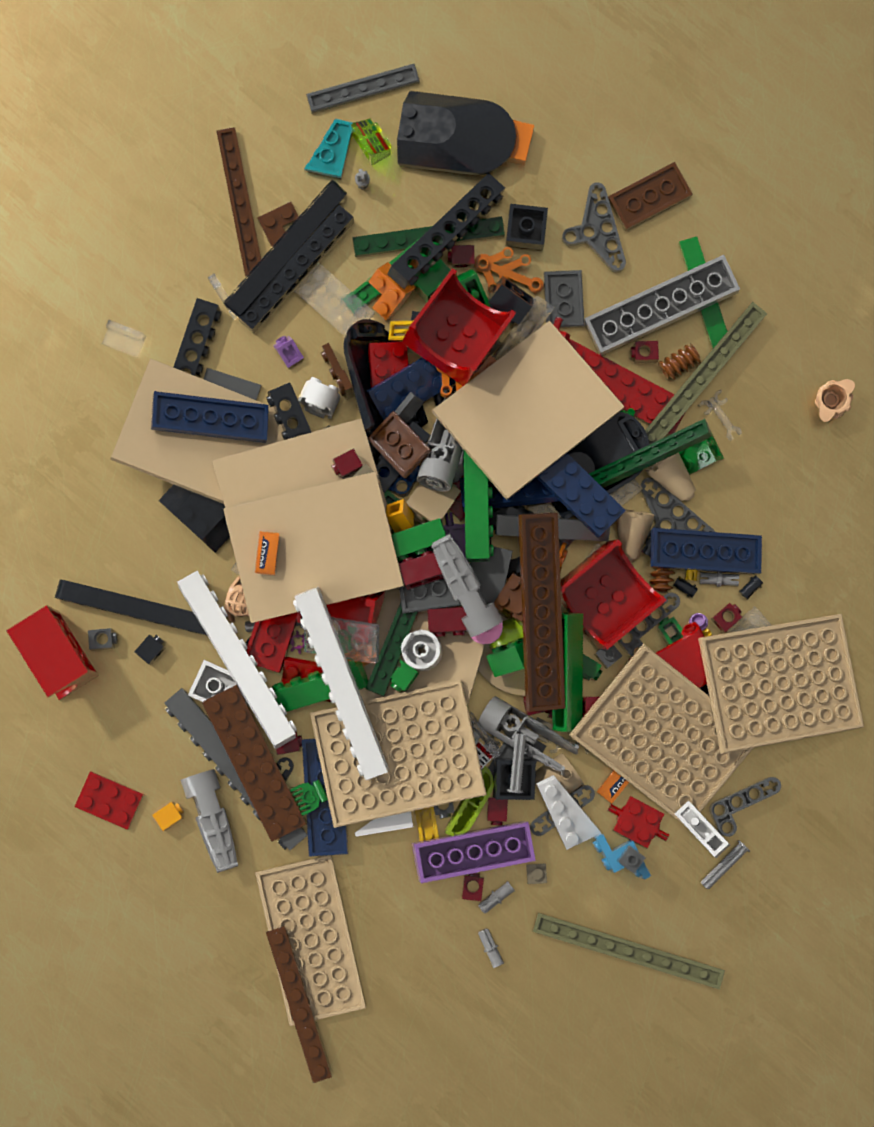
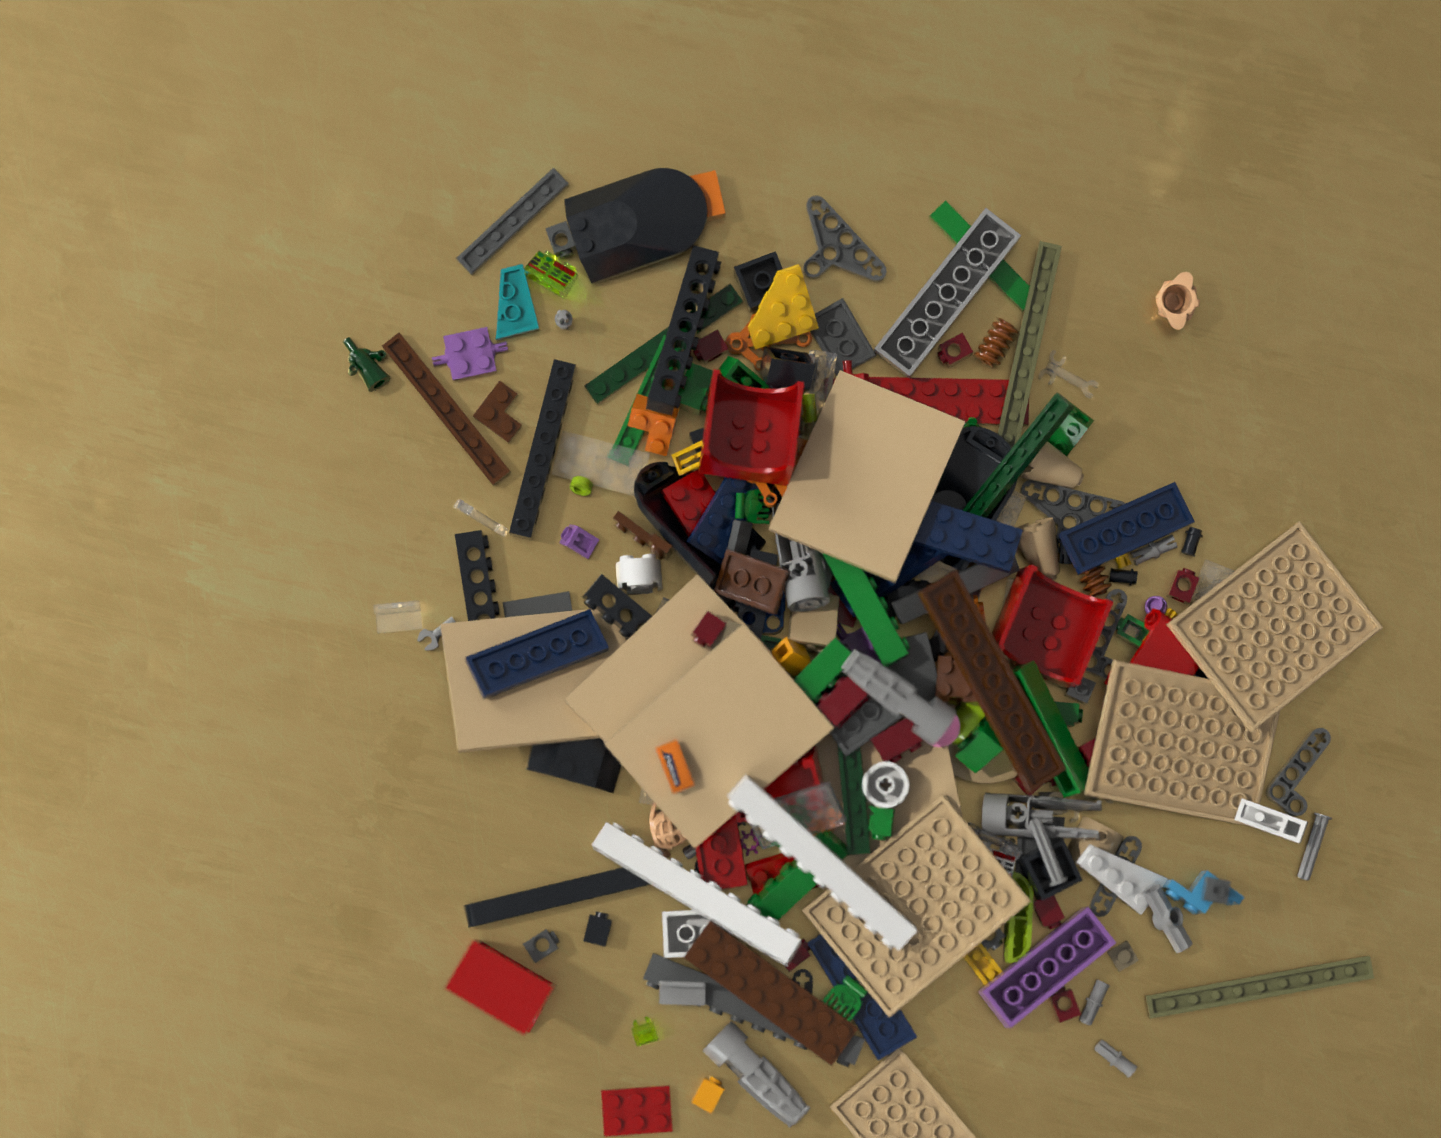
camera: 25 degrees left, 0 degrees up
black beam [223,180,347,317] -> none
white slope [355,811,413,837] -> none
orange slope [597,770,629,804] -> none
red plate [607,796,670,849] -> none
reddish brown plate [608,162,693,230] -> none
none -> dark green piece [343,337,390,392]
none -> light grey bar [417,616,456,651]
none -> medium lavender plate [432,327,508,380]
none -> dark grey brick [545,221,576,258]
none -> lime tile [570,476,593,496]
none -> clear neon green tile [631,1016,659,1046]
none -> light grey panel [659,981,706,1006]
none -> green piece [735,489,771,524]
none -> yellow plate [748,264,819,350]
none -> clear neon green pin [802,394,820,423]
none -> light grey piece [1143,884,1193,953]

